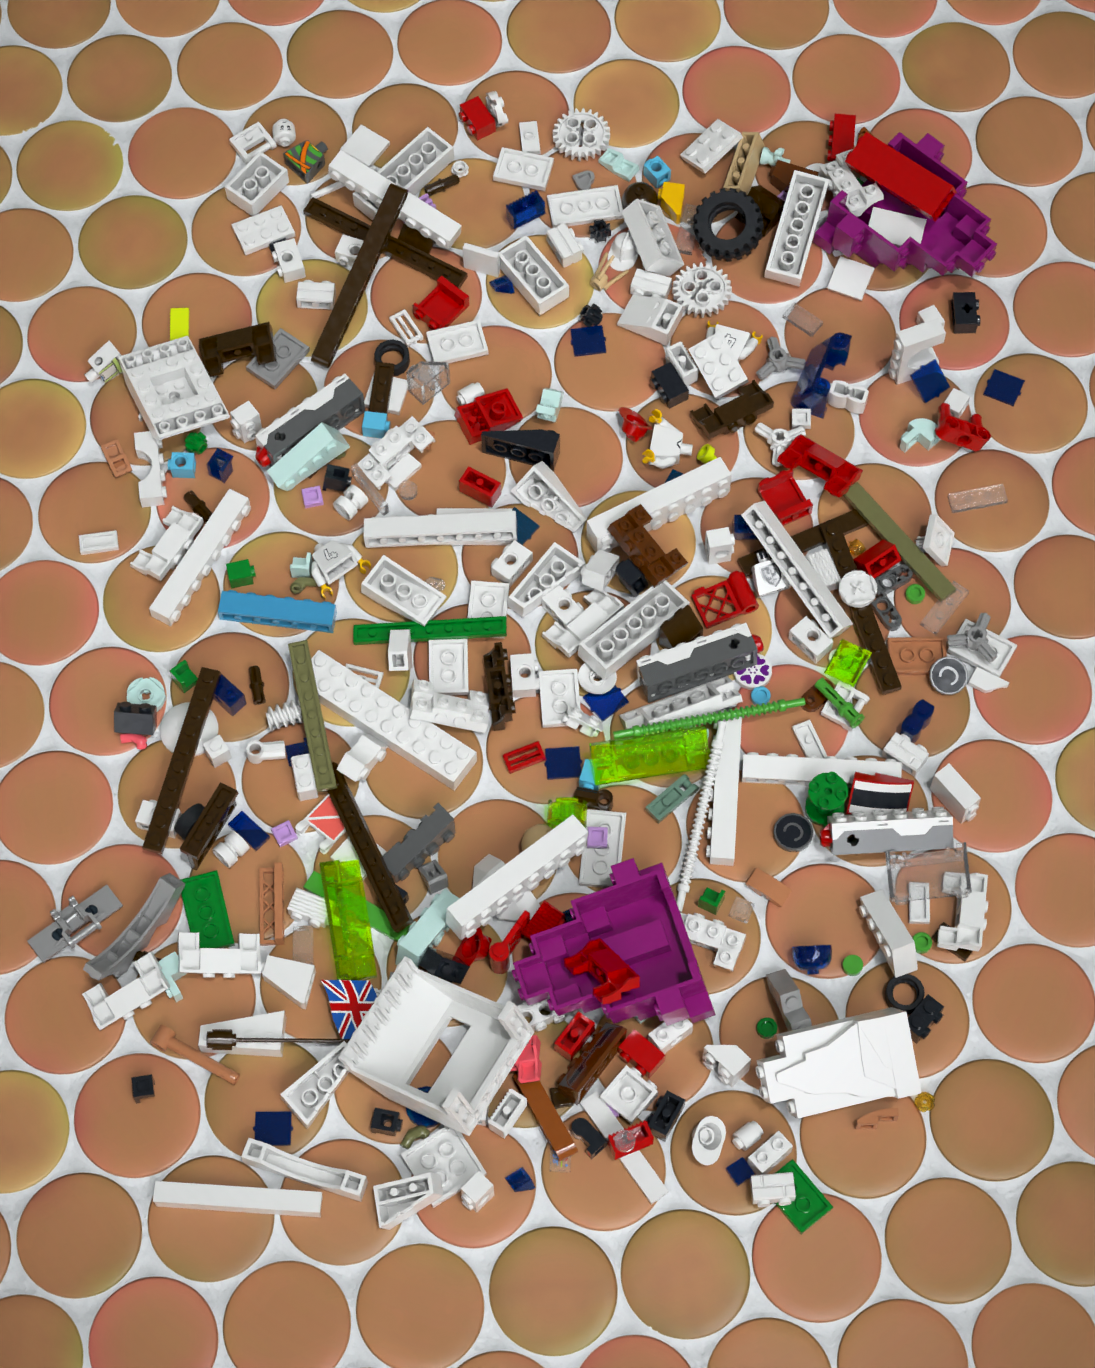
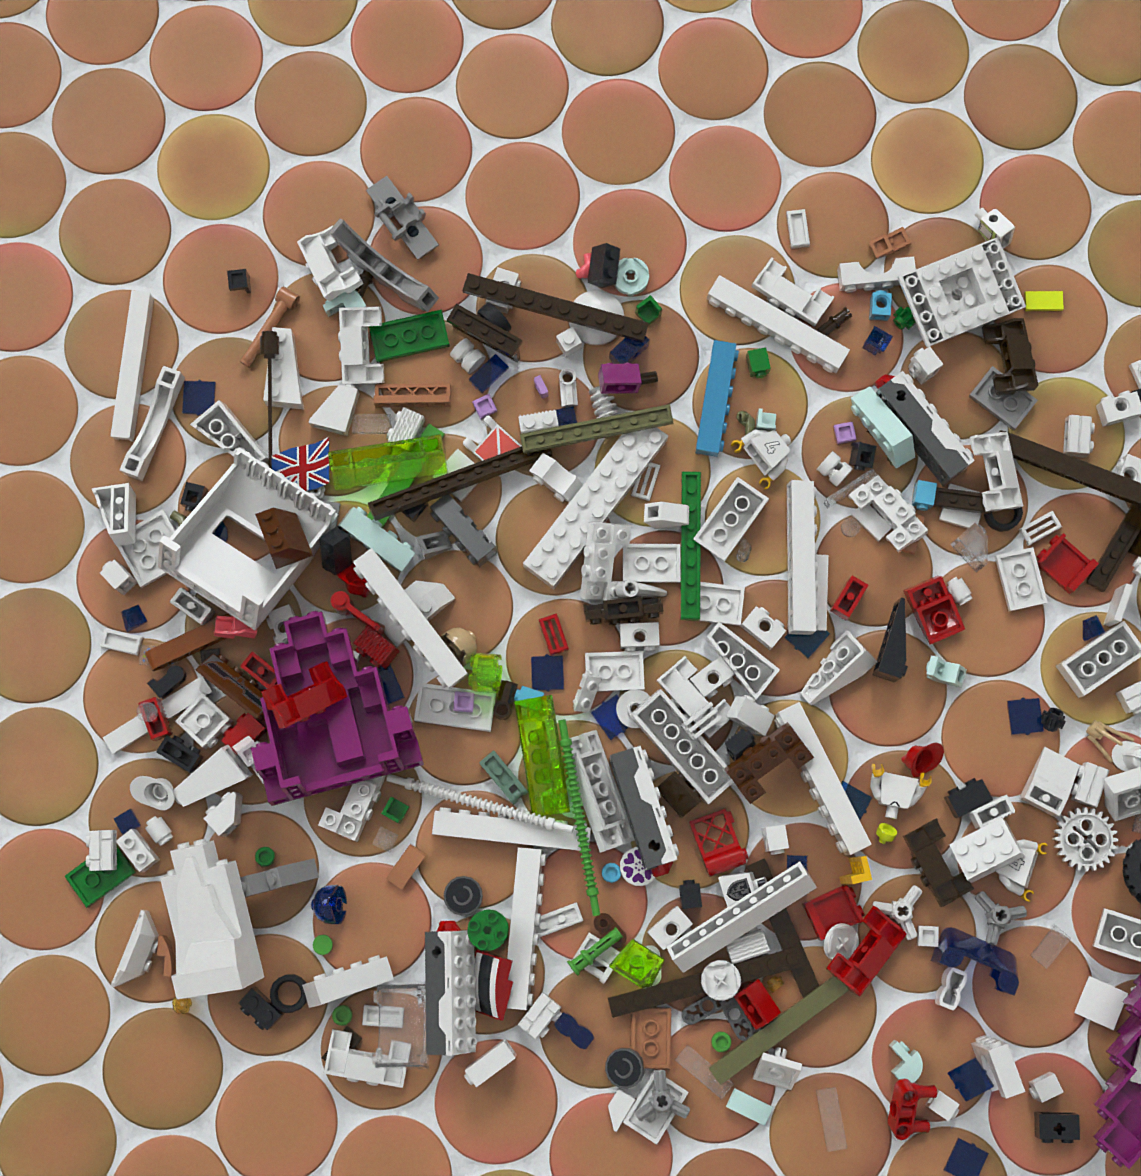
camera: 90 degrees right, 15 degrees up
none -> white tile [100,628,144,656]
none -> white wedge [110,910,159,987]
none -> white slope [173,745,253,807]
none -> white panel [233,736,256,767]
none -> reddish brown slope [255,507,313,569]
none -> lavender tile [534,375,548,399]
none -> magenta brick [598,363,642,394]
none -> white piece [615,580,667,599]
none -> black brick [679,880,702,909]
none -> white tile [681,702,723,740]
none -> light aqua slope [726,1088,773,1126]
none -> white tile [824,923,859,960]
none -> yellow fence [839,856,872,884]
none -> white bracket [970,432,1023,511]

